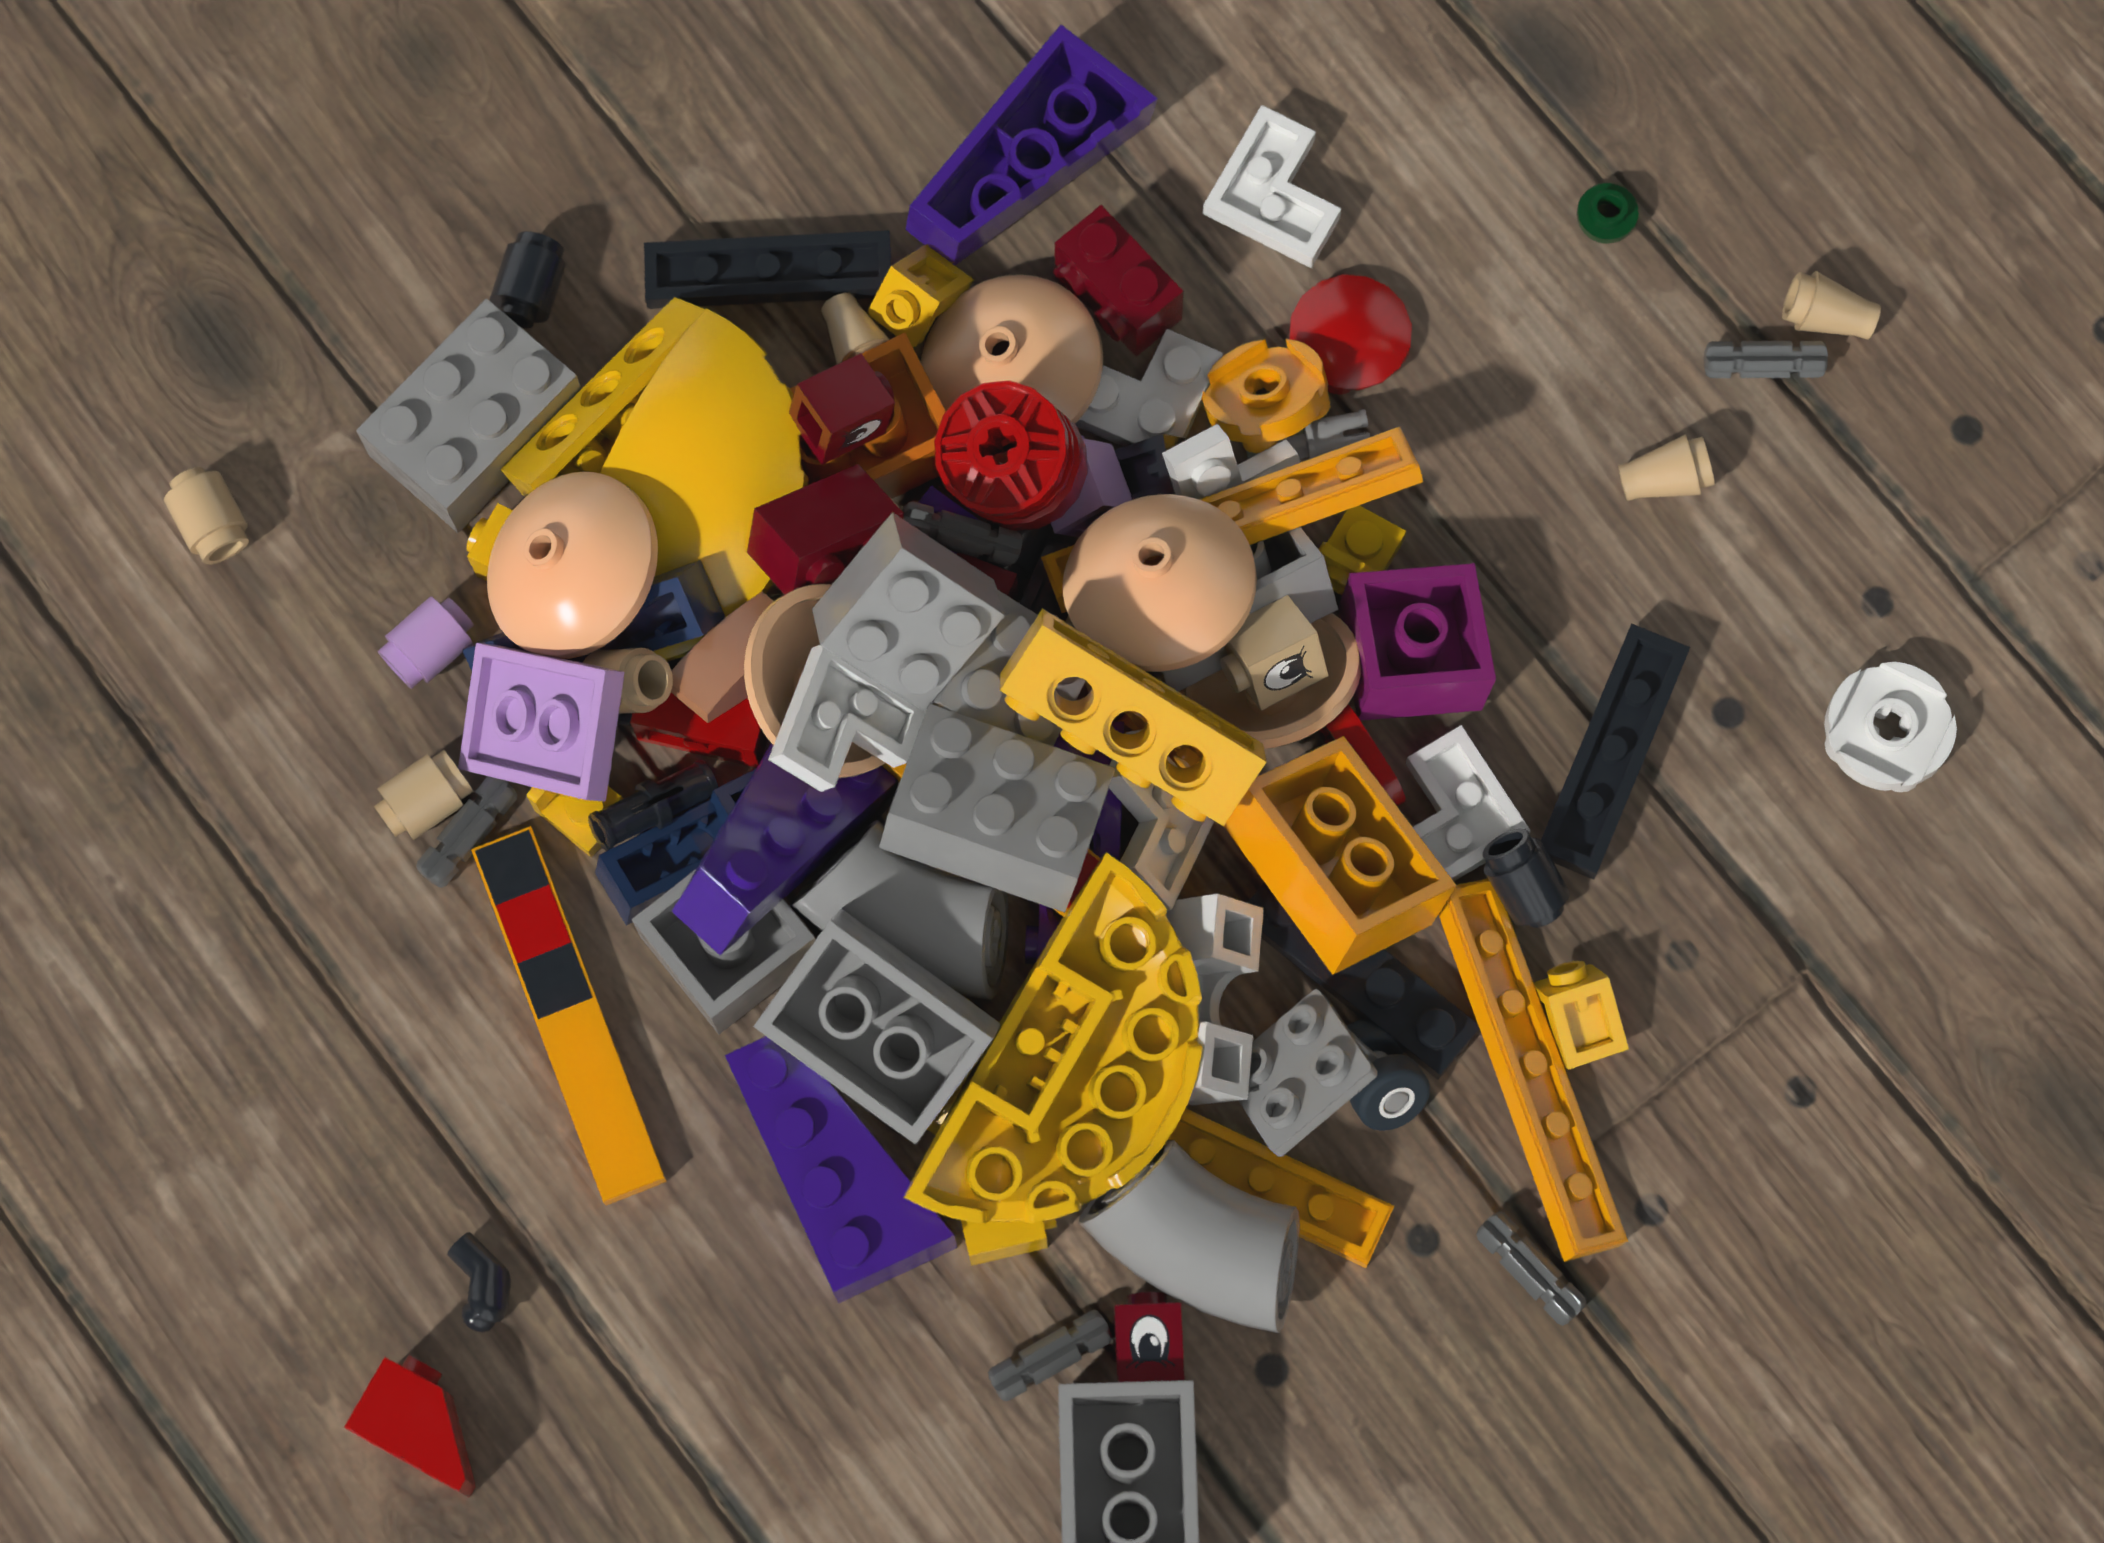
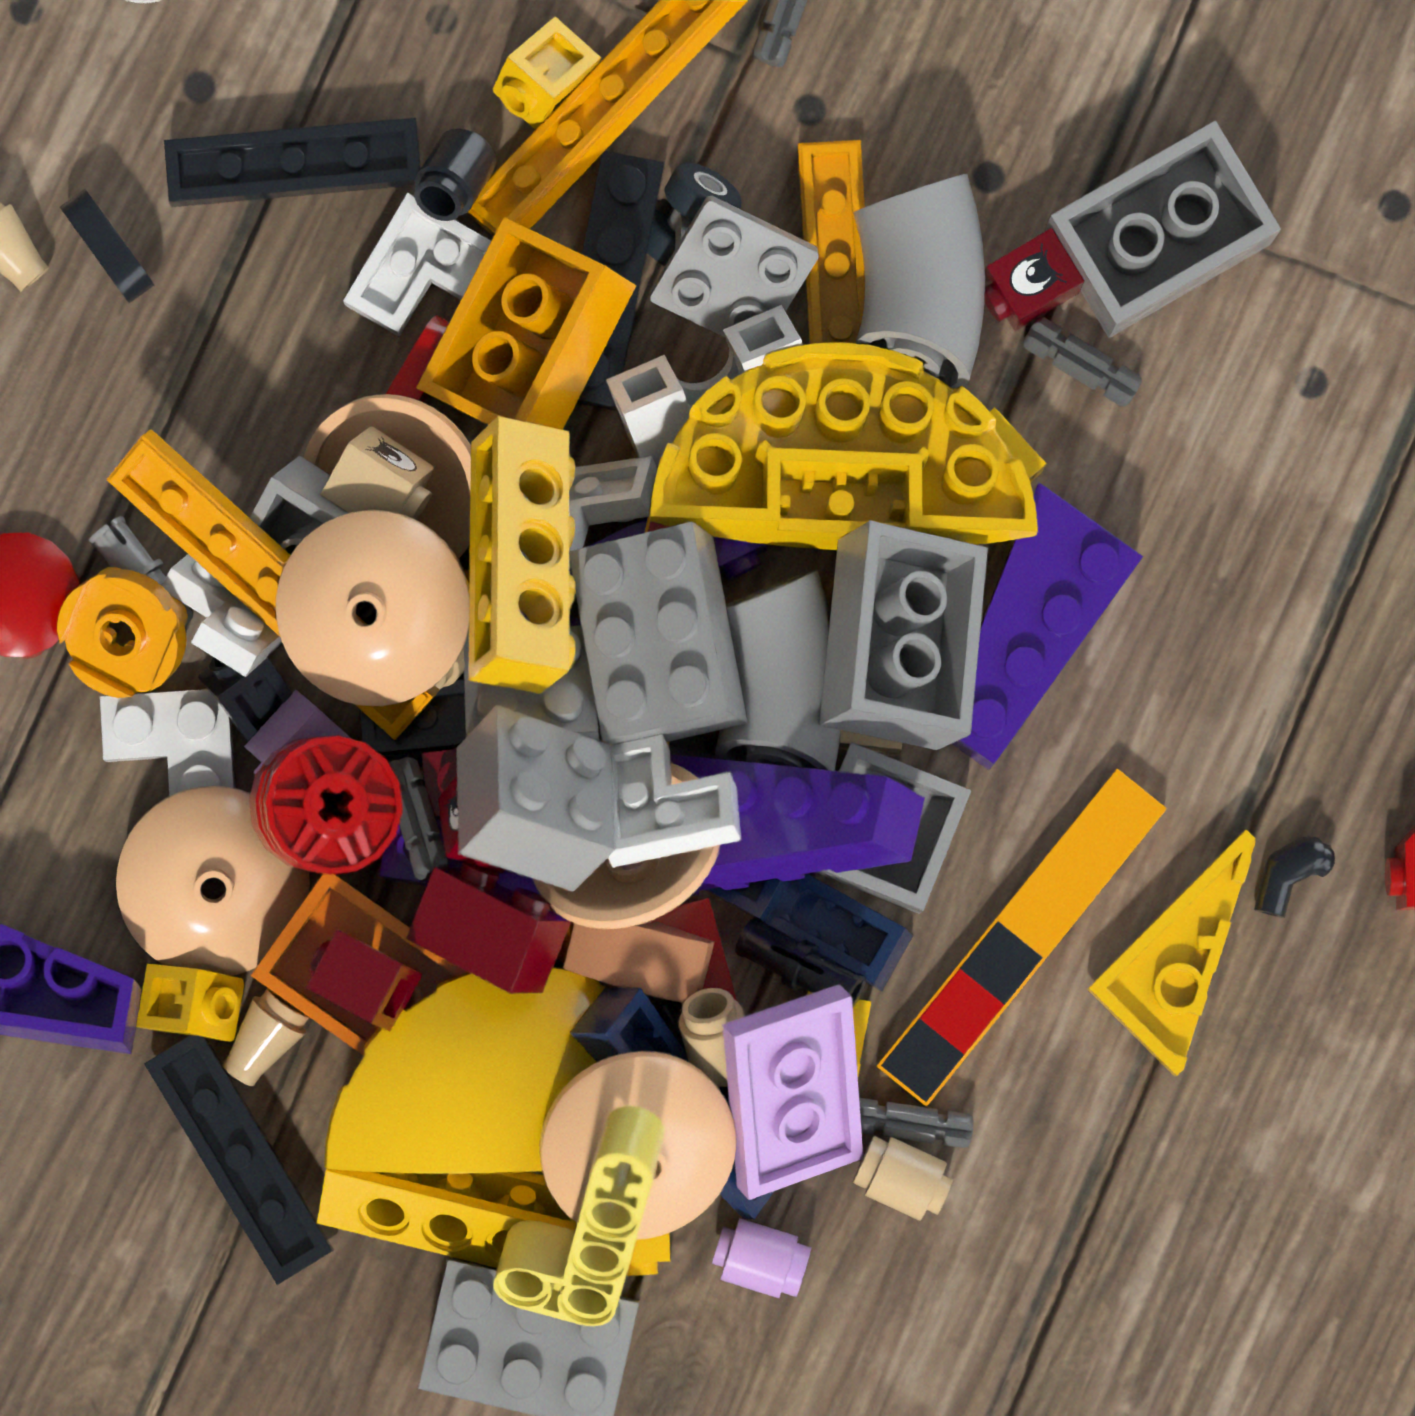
camera: 125 degrees left, 10 degrees up
black brick [489,231,566,328] -> none
dark red brick [1054,205,1184,357] -> none
yellow bracket [1318,505,1407,595] -> none
magenta brick [1338,563,1496,721] -> none
none -> black beam [59,189,155,303]
none -> light yellow beam [494,1106,664,1326]
none -> yellow wing [1087,829,1256,1076]

